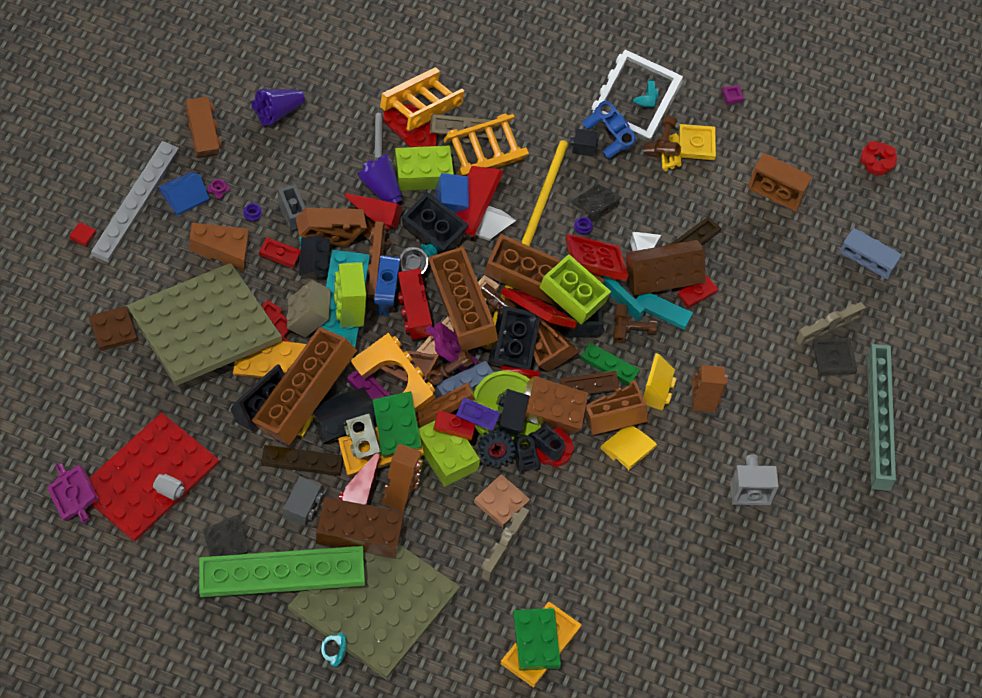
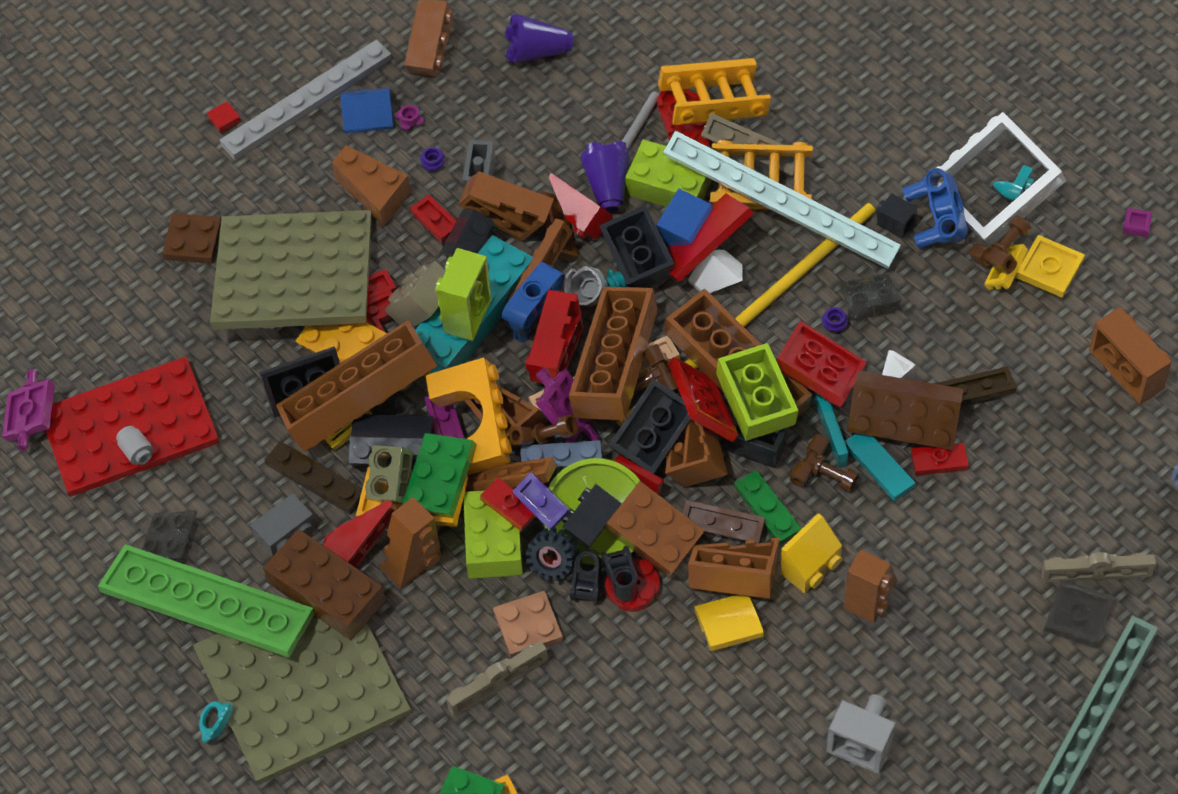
camera: 40 degrees right, 0 degrees up
none -> light aqua plate [663,131,901,269]

